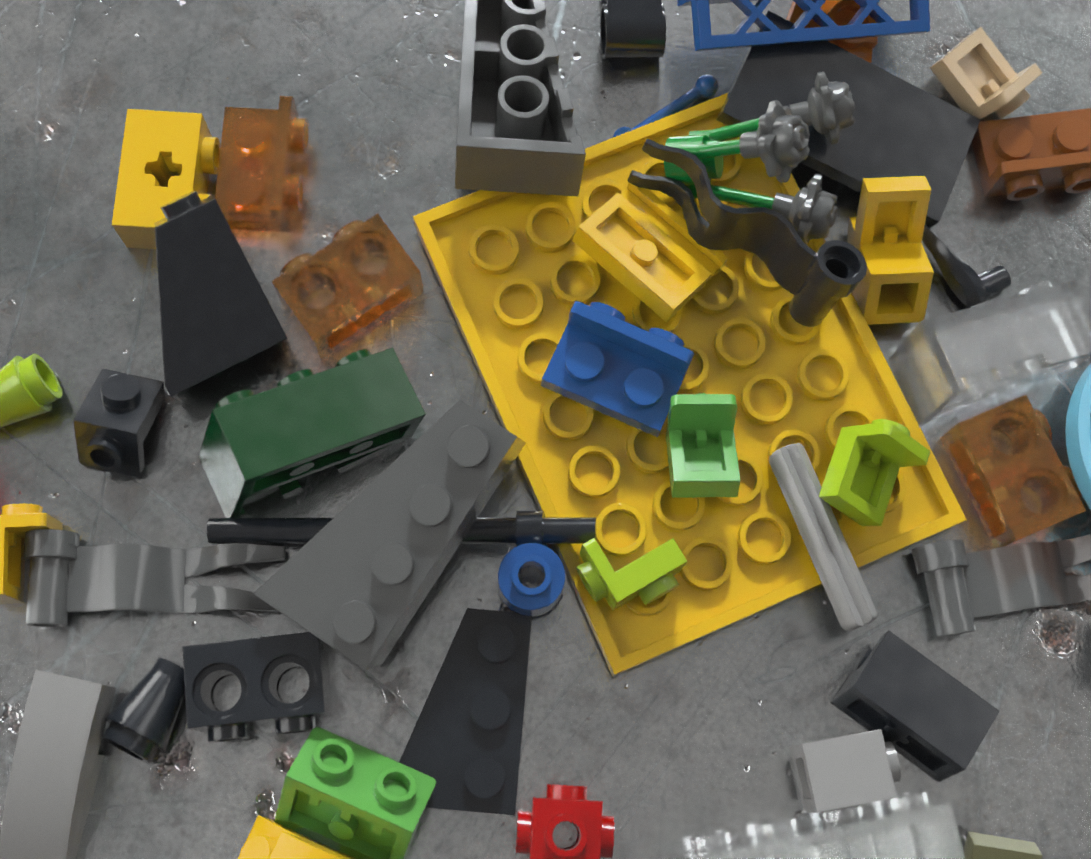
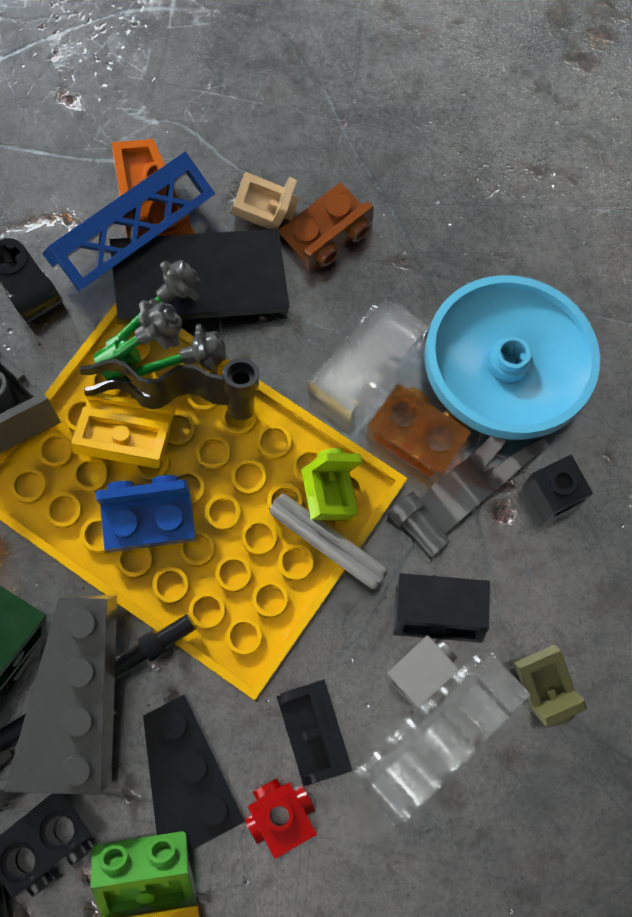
camera: 25 degrees left, 0 degrees up
blue brick [498,543,565,617] -> none
lime bracket [576,538,687,611] -> none
blue hinge [613,74,718,137] -> none
bright green bracket [666,393,741,498] -> none
yellow brick [847,176,934,325] -> none
black bar [922,224,1011,315] -> none
none -> black hinge [276,679,353,787]

